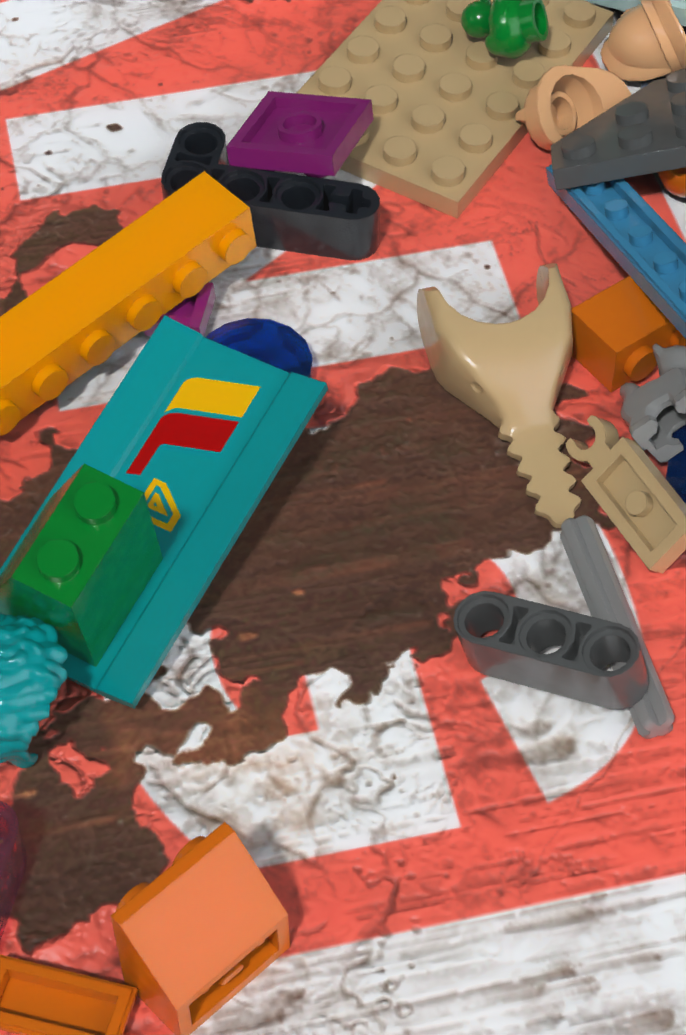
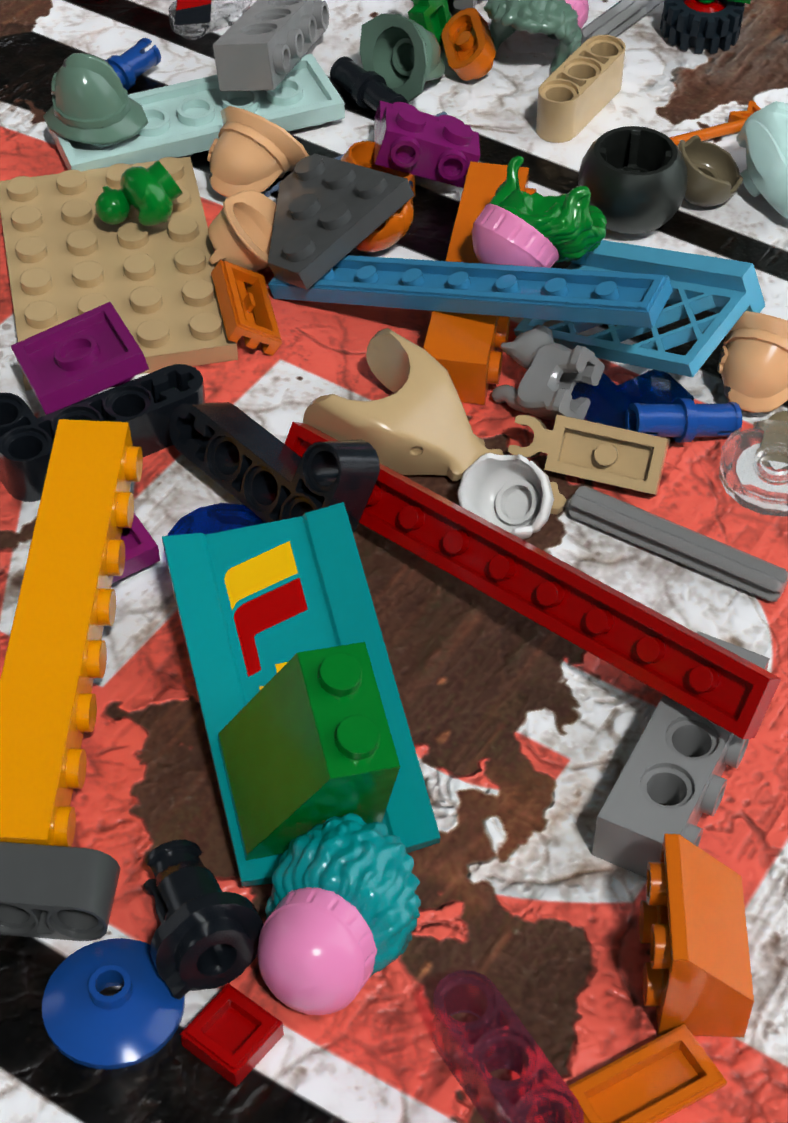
camera: 45 degrees left, 5 degrees down
dark grey beam [453,591,649,710] -> none
none -> black beam [169,402,380,533]
none -> orange tile [211,260,282,356]
none -> red plate [285,422,781,739]
none -> white hair [457,453,554,540]
none -> light grey brick [592,631,770,878]

